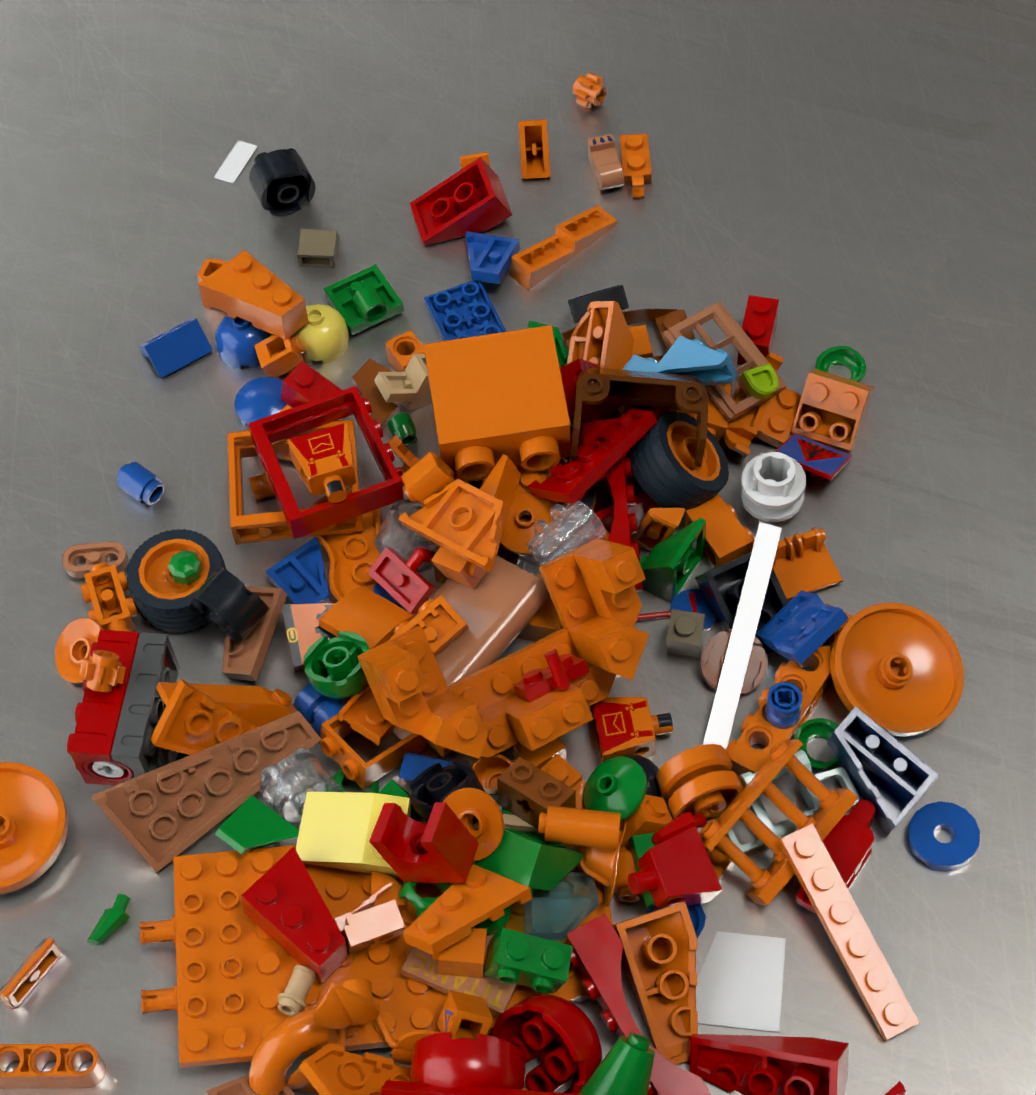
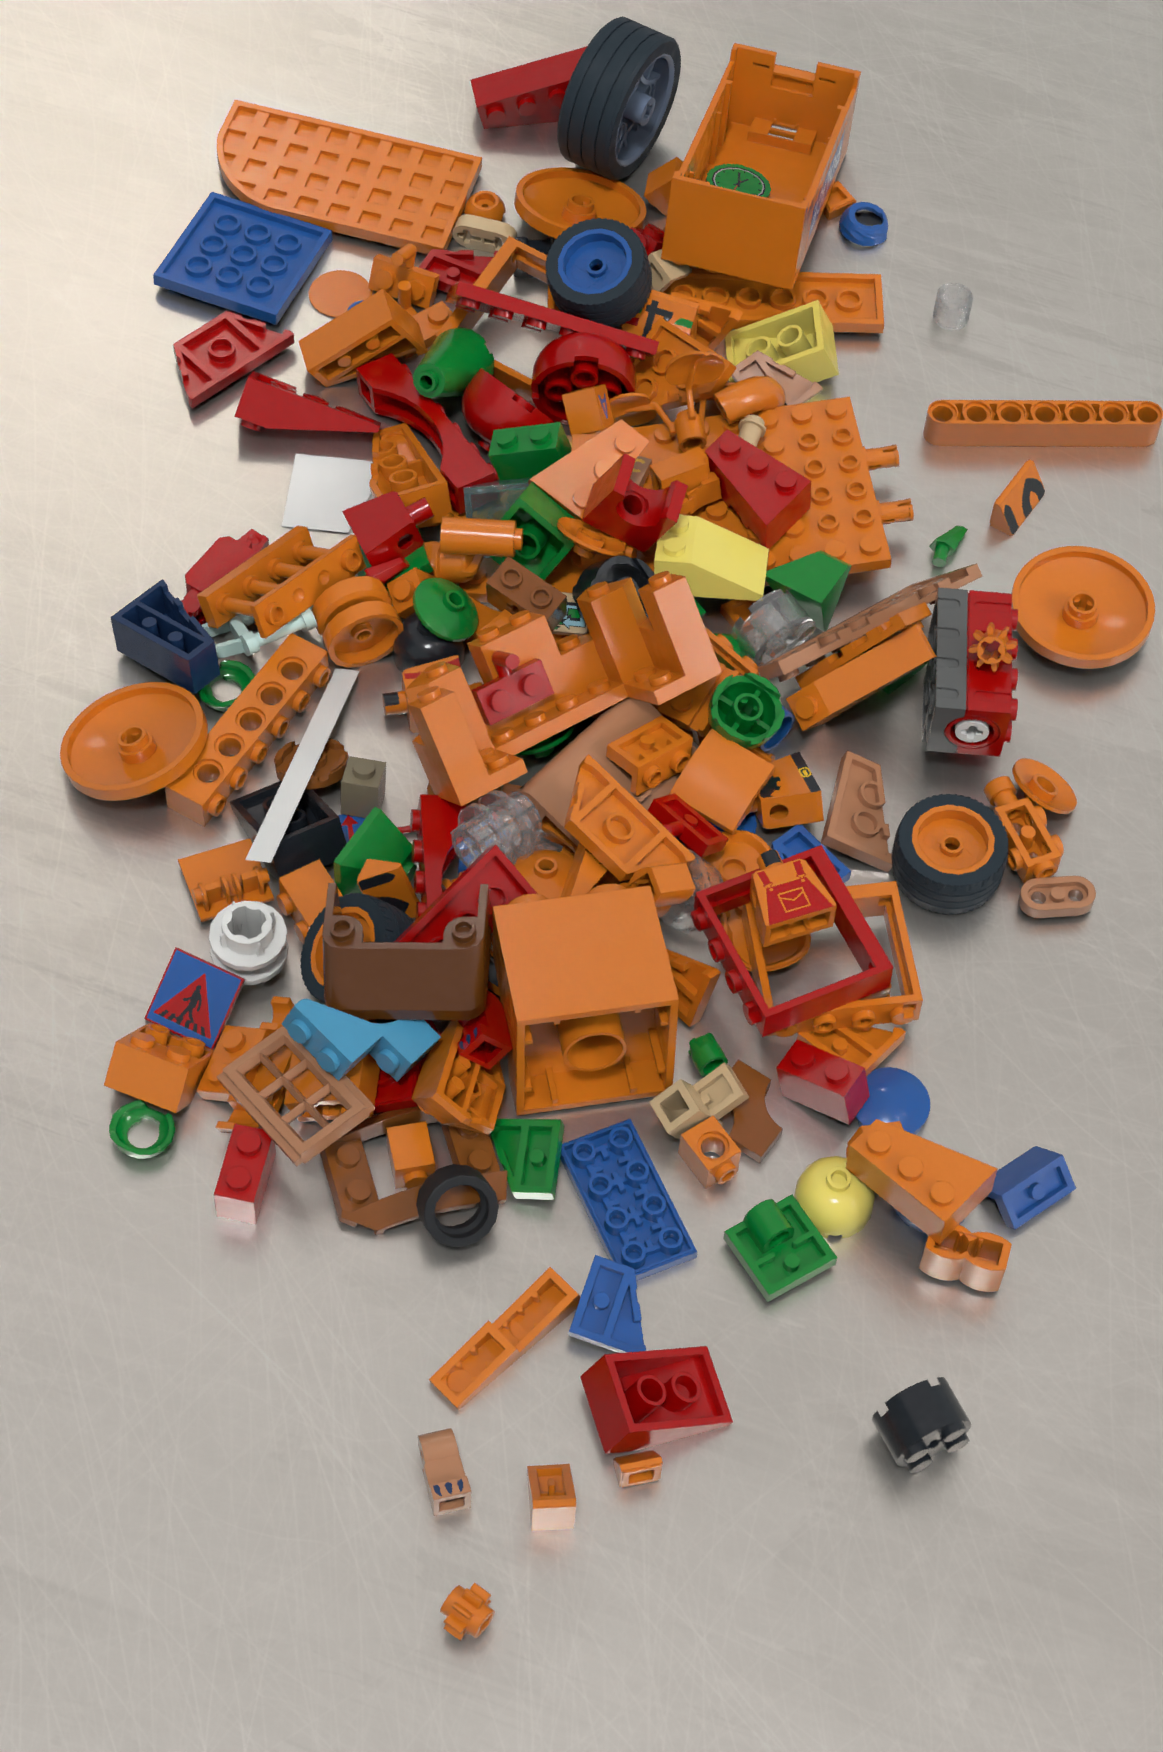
camera: 170 degrees right, 0 degrees up
blue brick [117,462,165,505] -> none
green tile [168,550,203,585] -> none
black brick [189,567,270,645] -> none
white sticker [214,141,257,183] -> none
dark tan piece [297,229,340,268] -> none
orange plate [619,133,652,199] -> none
lime tile [740,363,779,399] -> none
blue slope [755,590,849,664] -> none
blue wheel [766,682,803,729] -> none
plate [778,823,919,1041] -> none
blue tile [908,801,980,871] -> none

